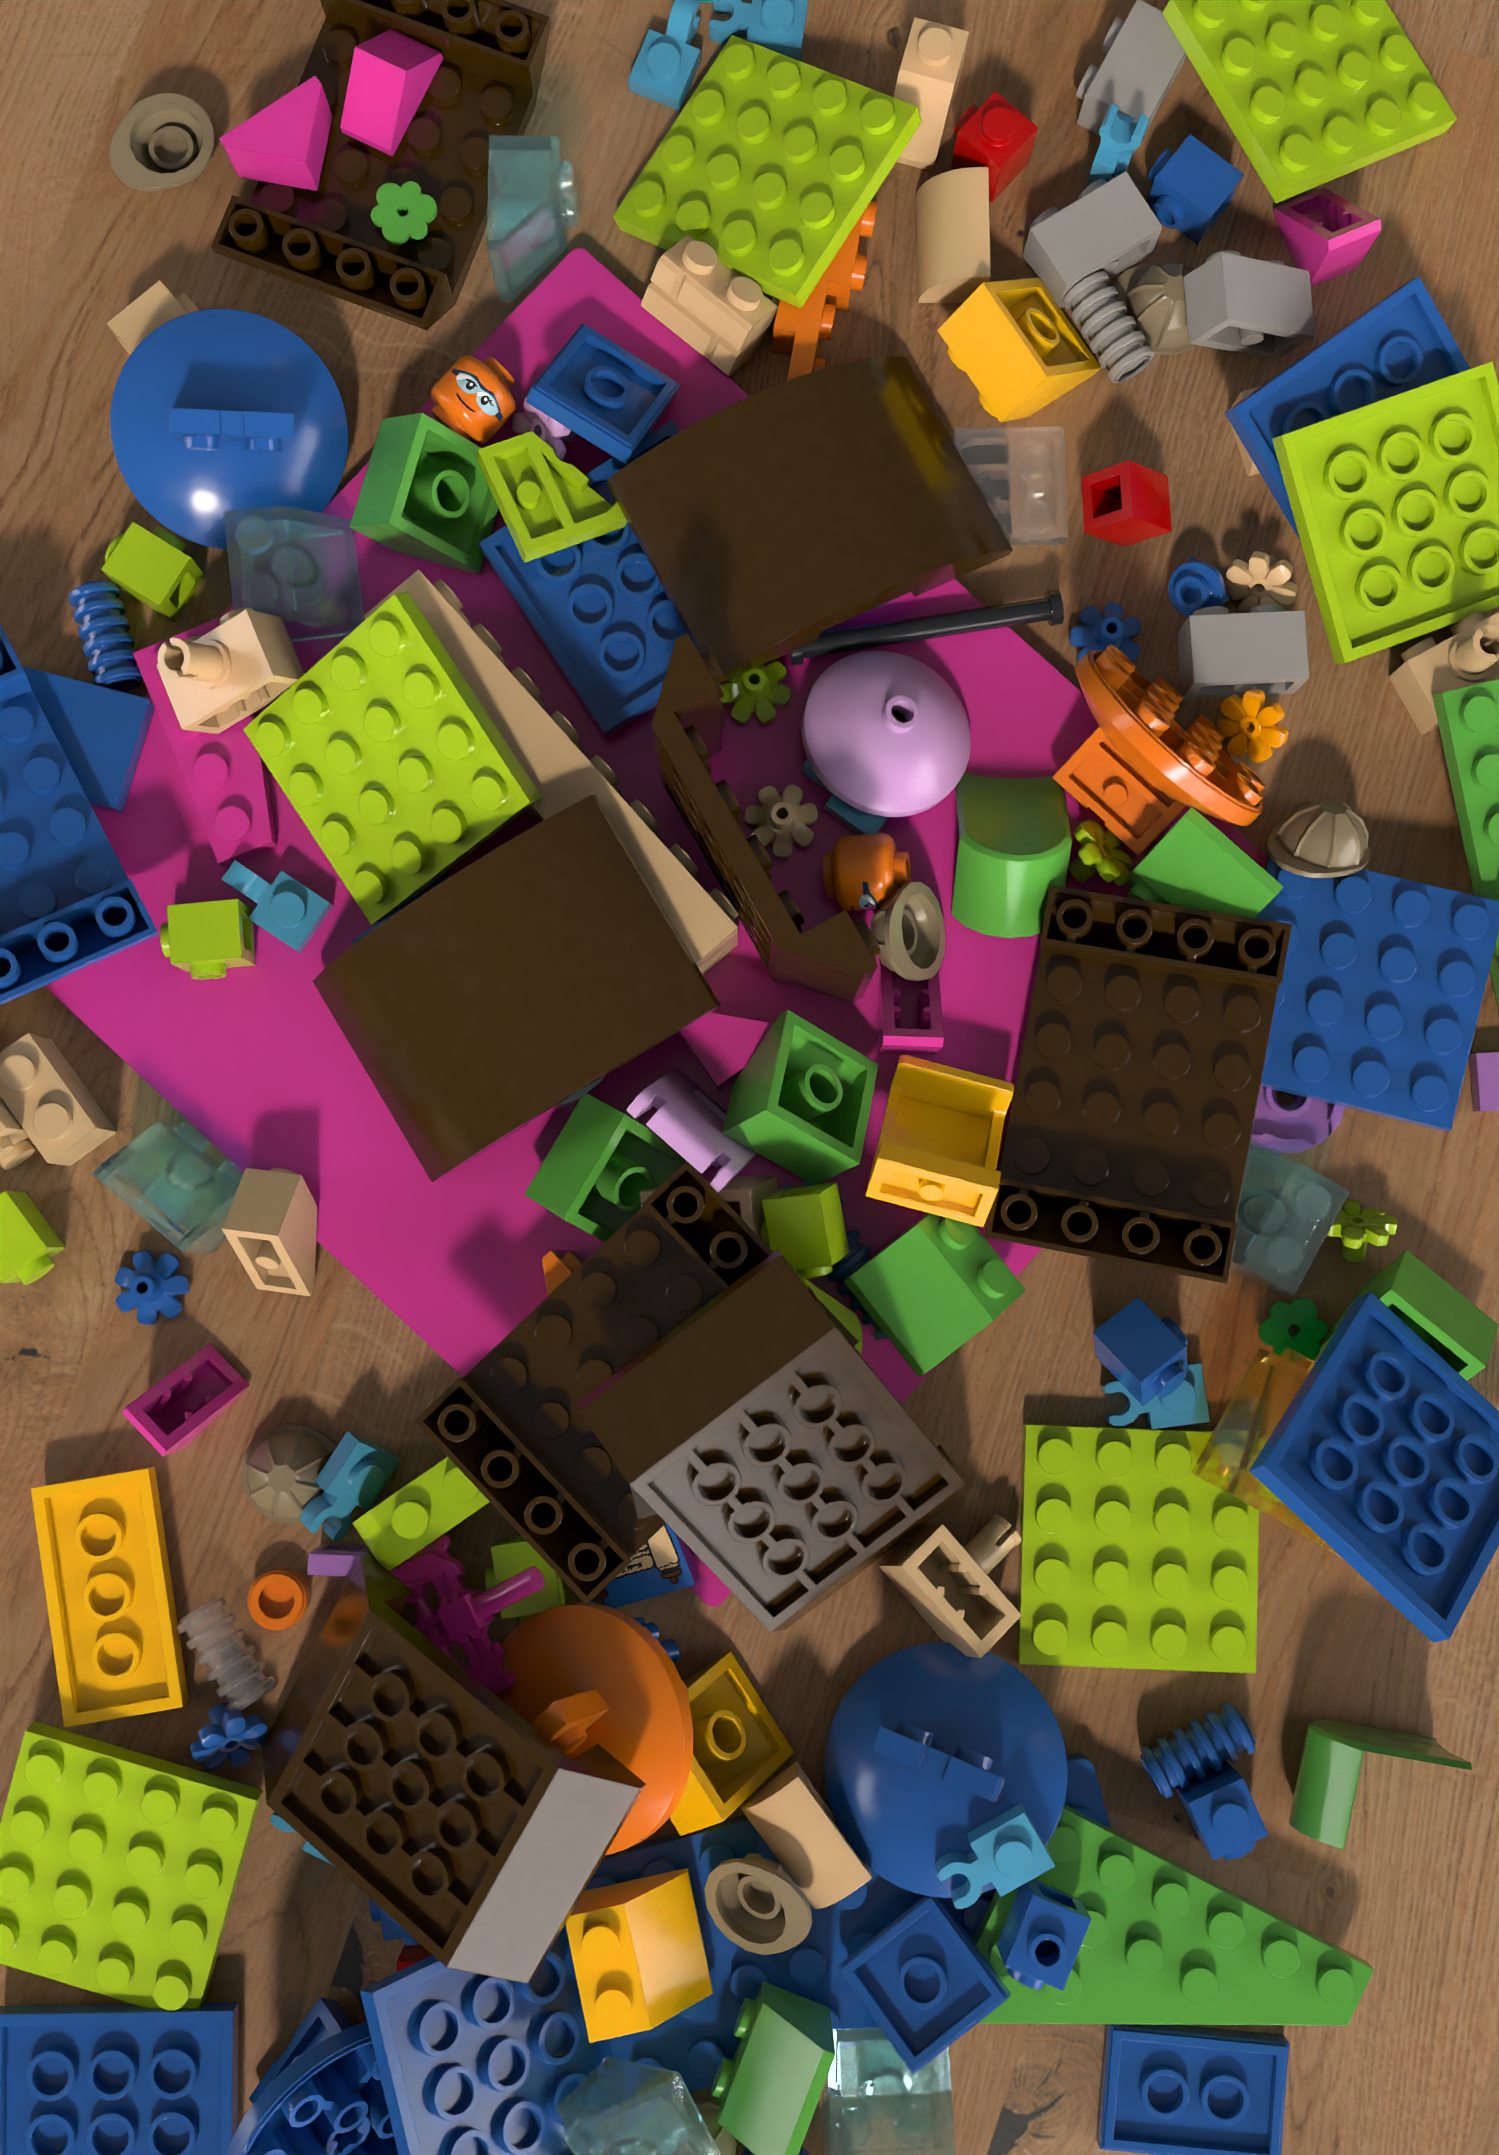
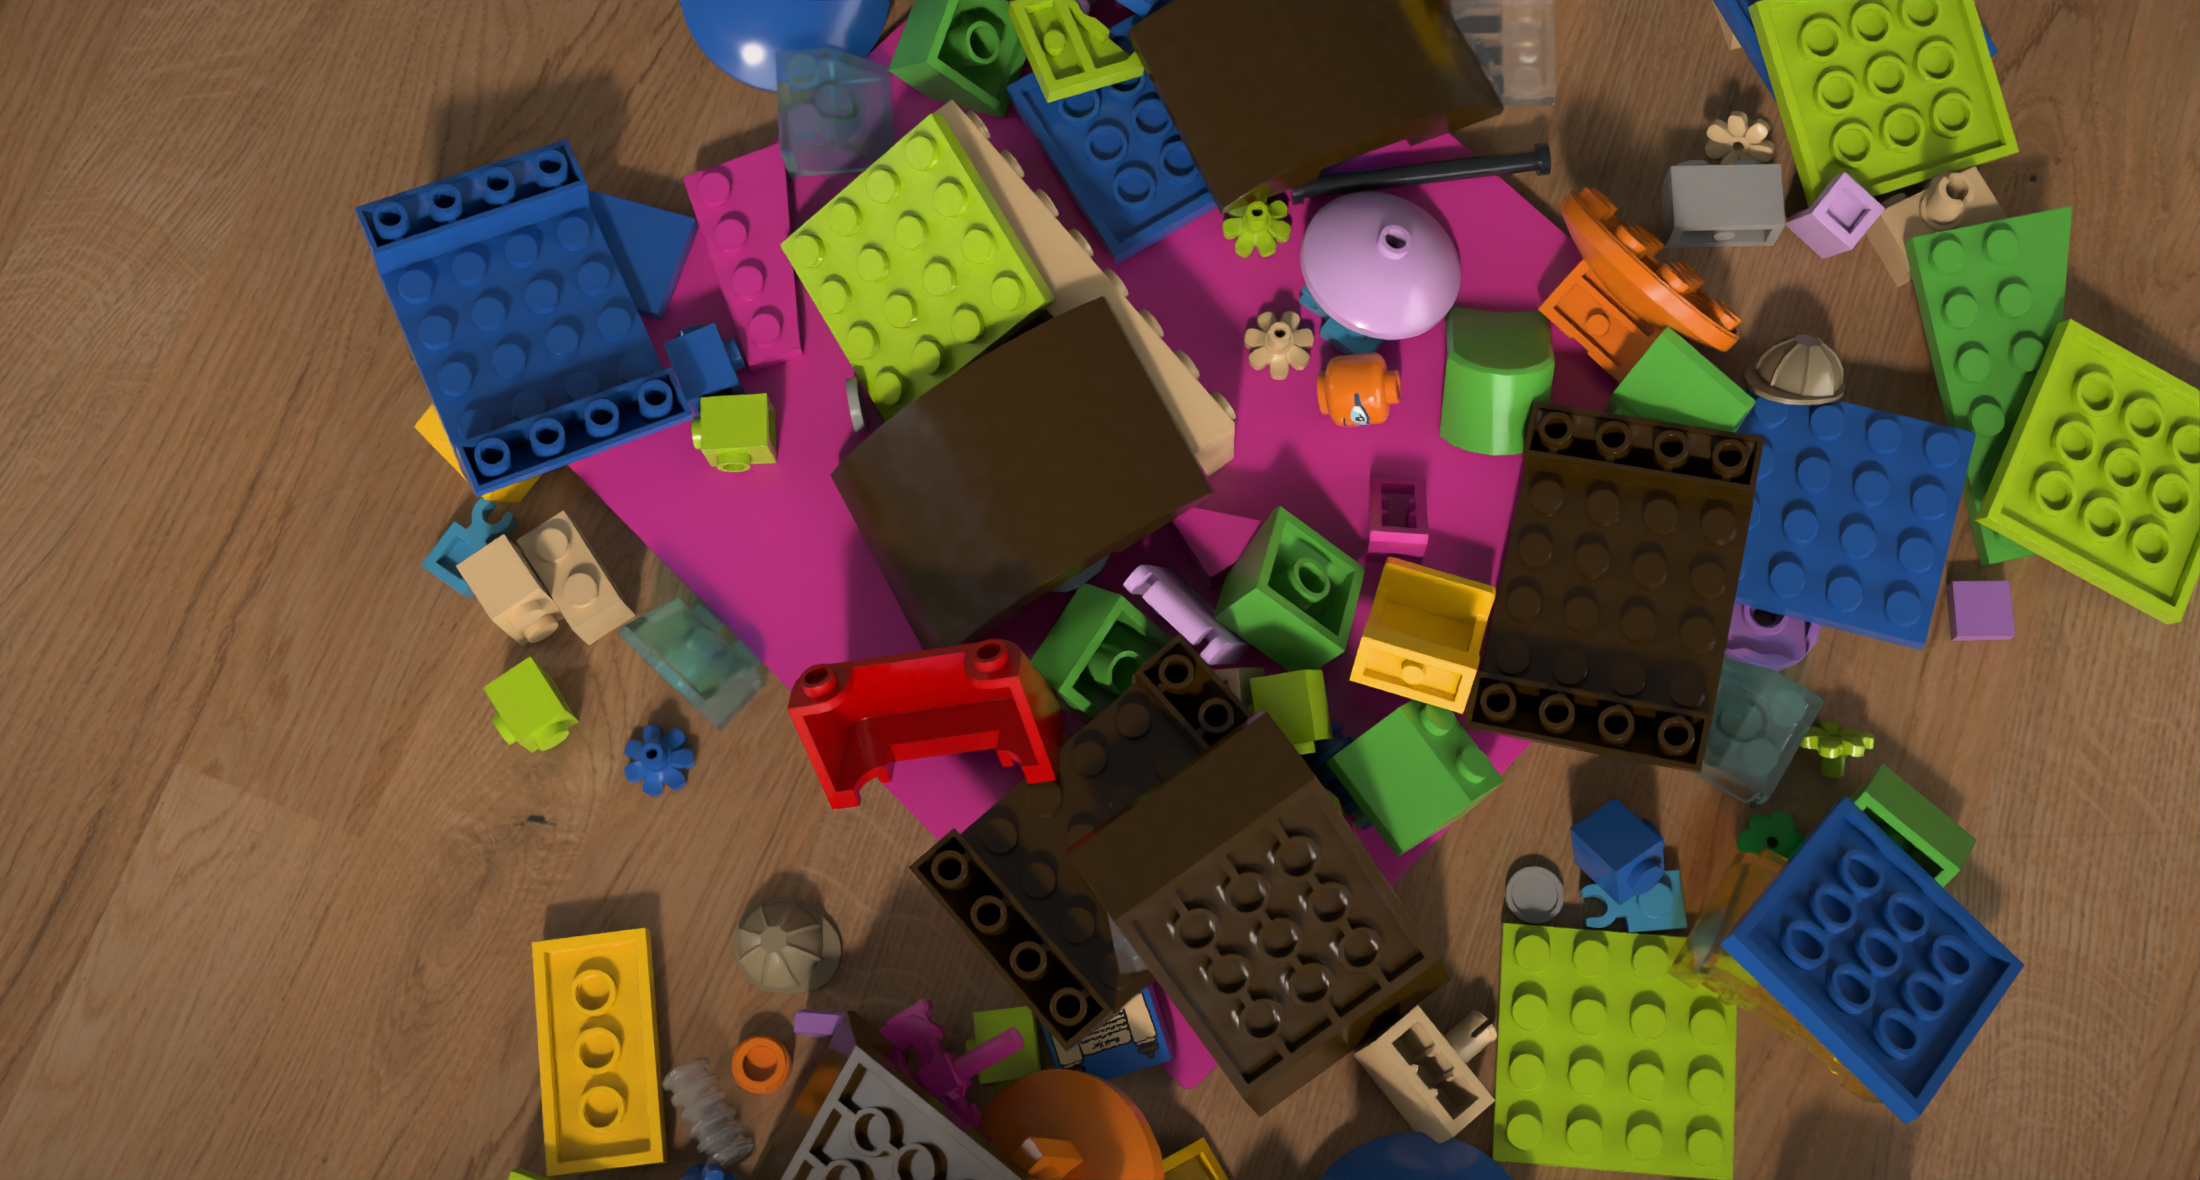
camera: 15 degrees right, 10 degrees down
blue piece [68,580,144,692] -> none
lime brick [101,522,206,622] -> none
dark pink slope [122,1343,249,1456] -> none
tan brick [156,608,304,734] -> none
tan slope [221,1168,317,1297] -> none
dark azure plate [222,860,333,953] -> none
dark azure plate [300,1431,401,1542] -> none
lime brick [352,1457,489,1571] -> none
dark brown slope [651,633,881,1003] -> none
dark tan piece [870,881,946,981] -> none
blue plant [1069,602,1141,663] -> none
lime plant [1069,820,1133,886] -> none
red brick [1081,460,1172,547] -> none
blue plate [1168,556,1231,617] -> none
light orange plant [1217,688,1288,763] -> none
none -> blue brick [663,323,746,416]
none -> red windscreen [787,639,1064,810]
none -> light grey piece [846,376,867,433]
none -> light grey piece [1505,866,1564,925]
none -> lavender panel [1785,172,1885,259]

